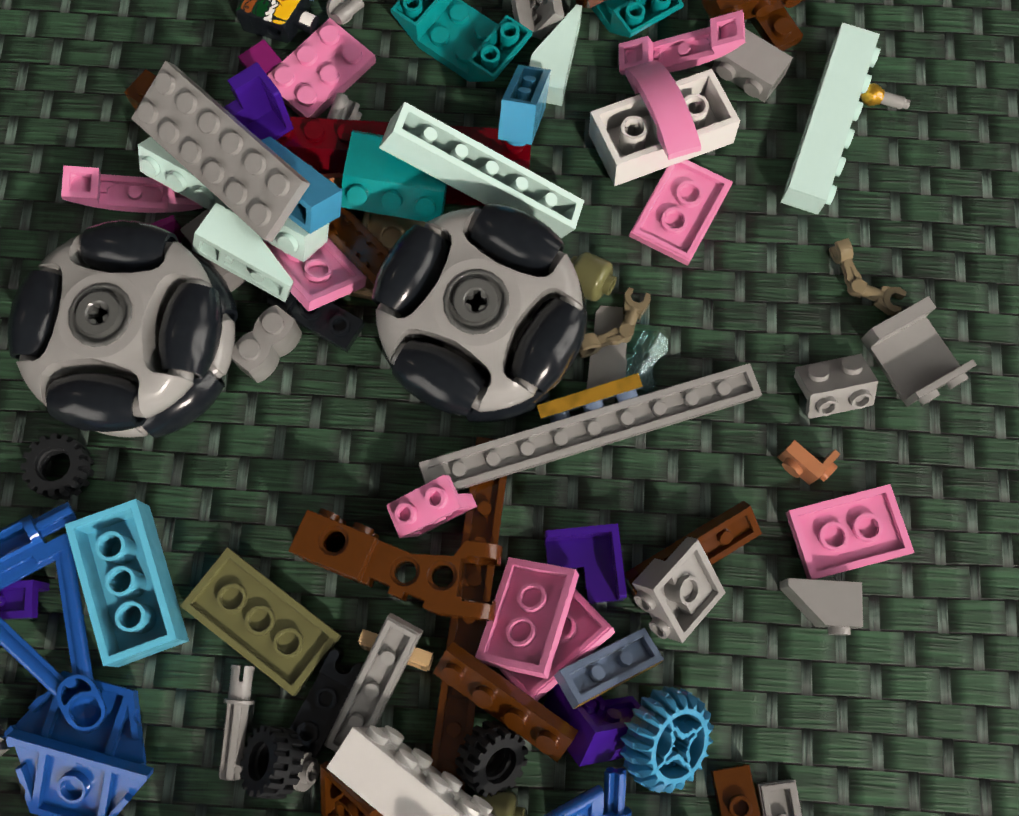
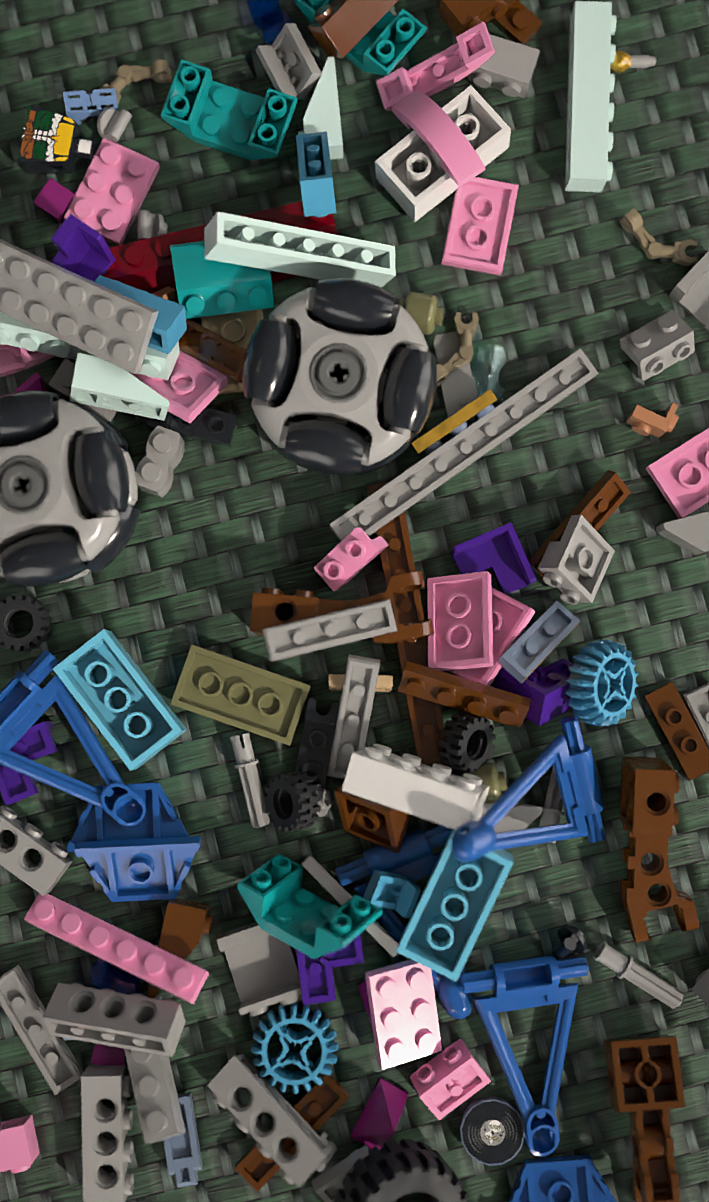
camera: 15 degrees left, 10 degrees up
none -> light grey tile [262,599,397,662]

